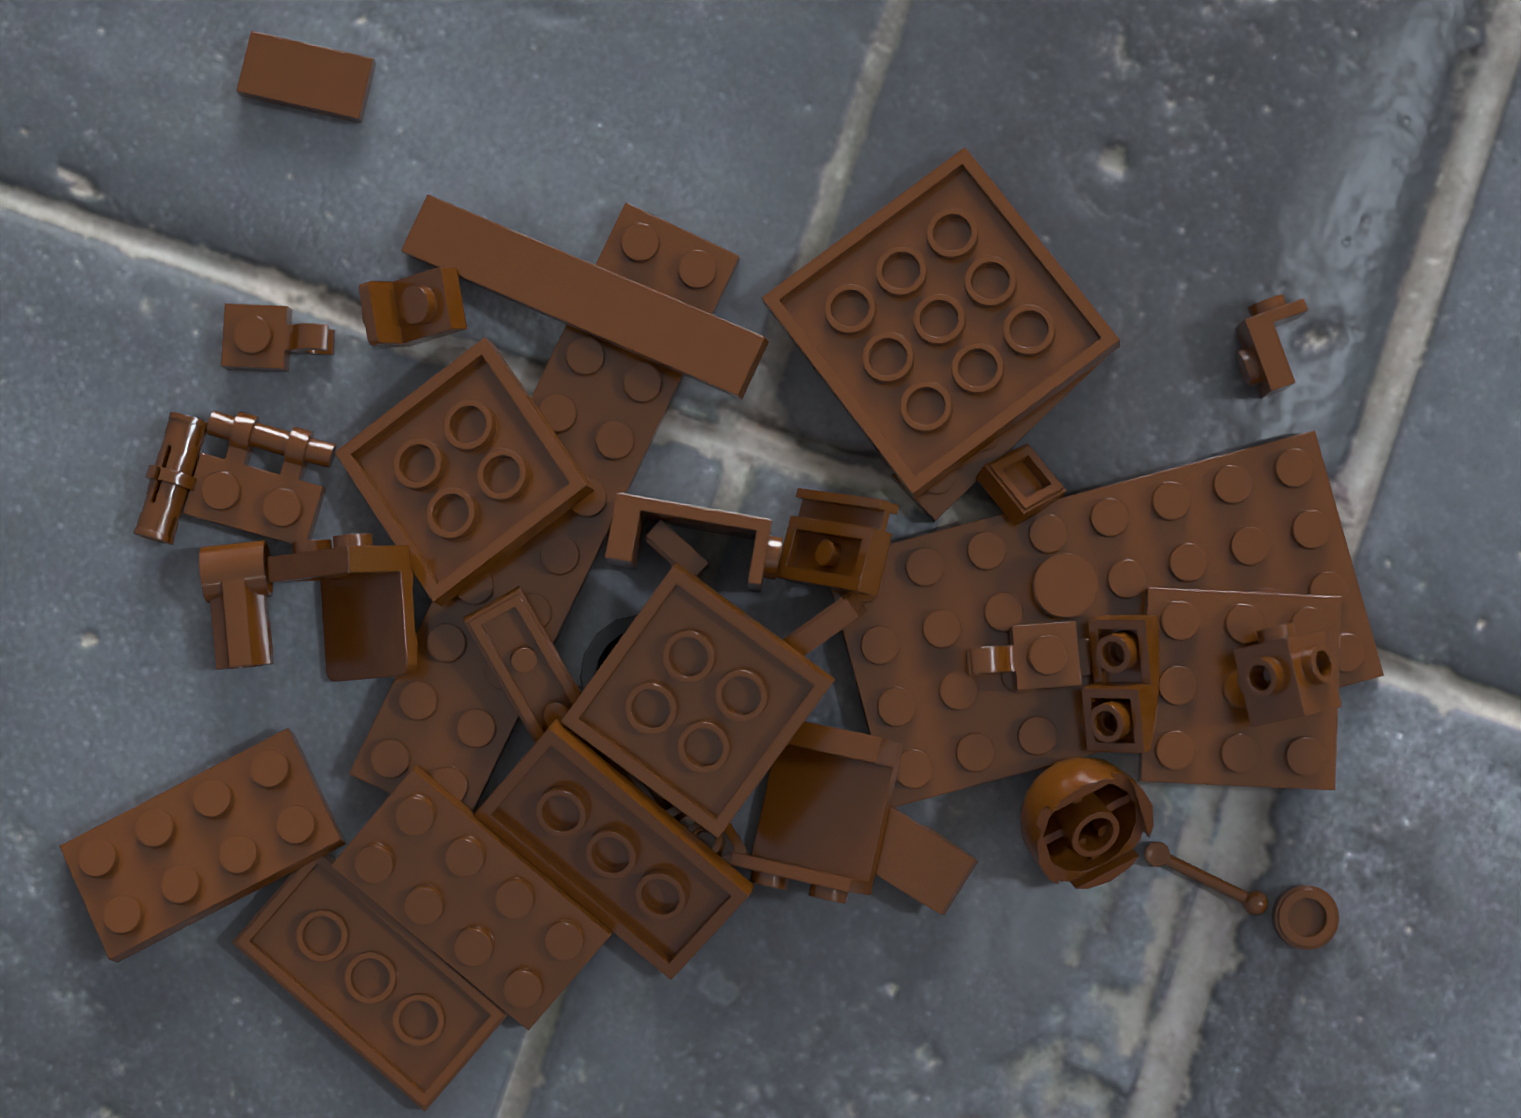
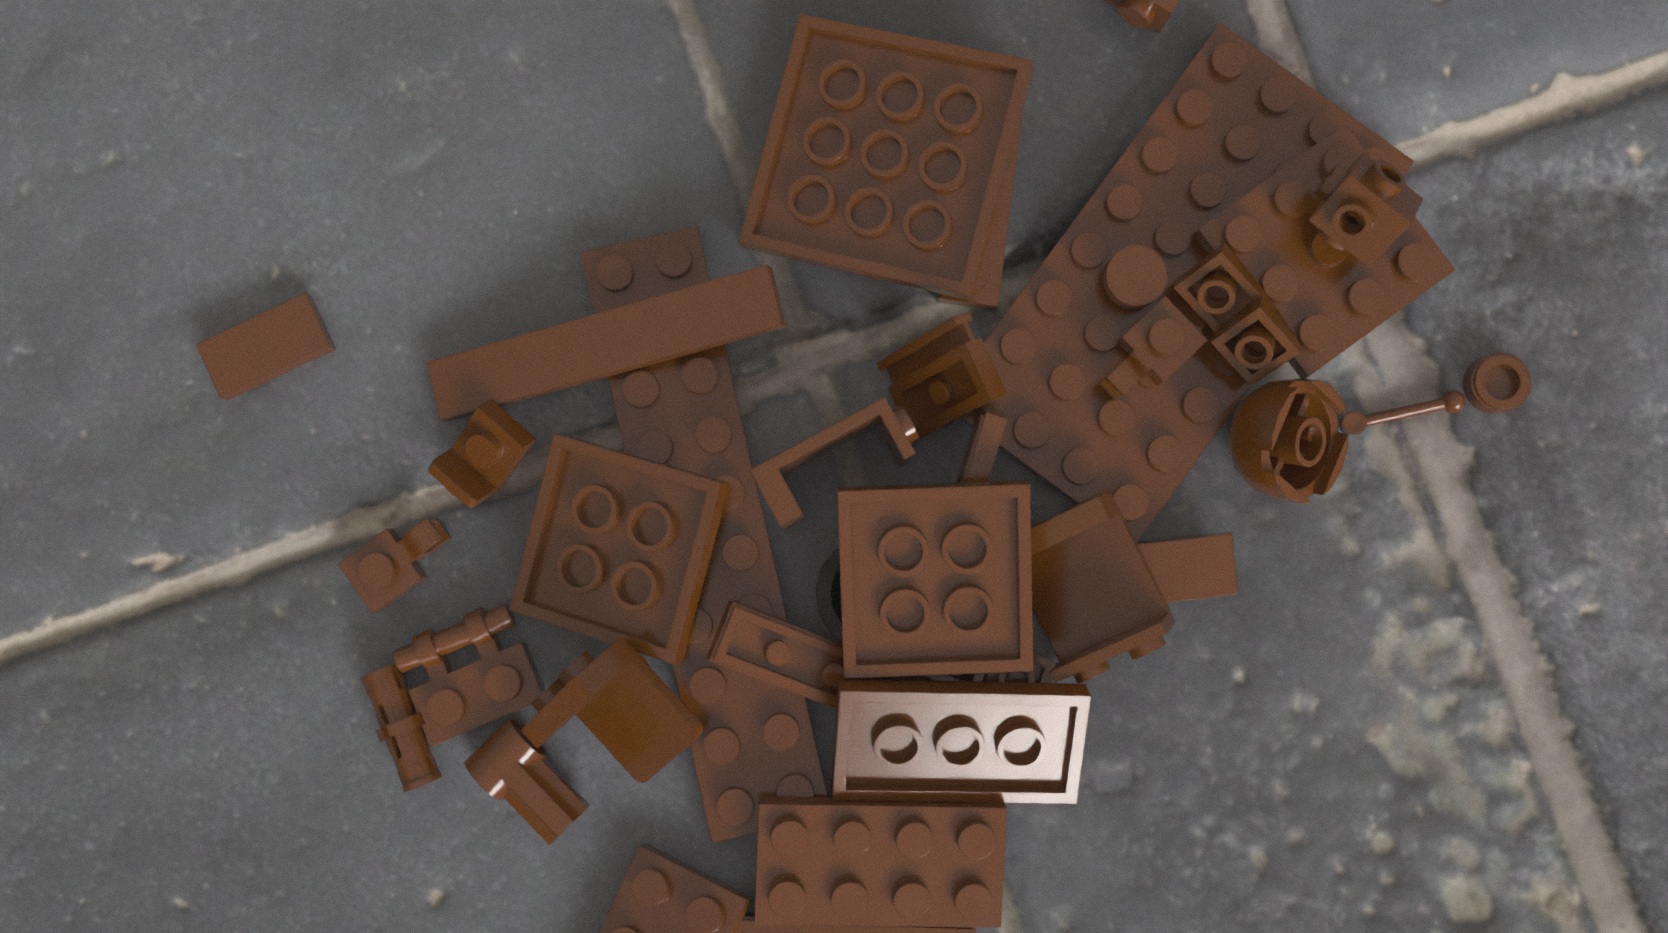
camera: 40 degrees left, 0 degrees up
reddish brown tile [646,520,710,578] -> none
reddish brown tile [975,443,1067,526] -> none

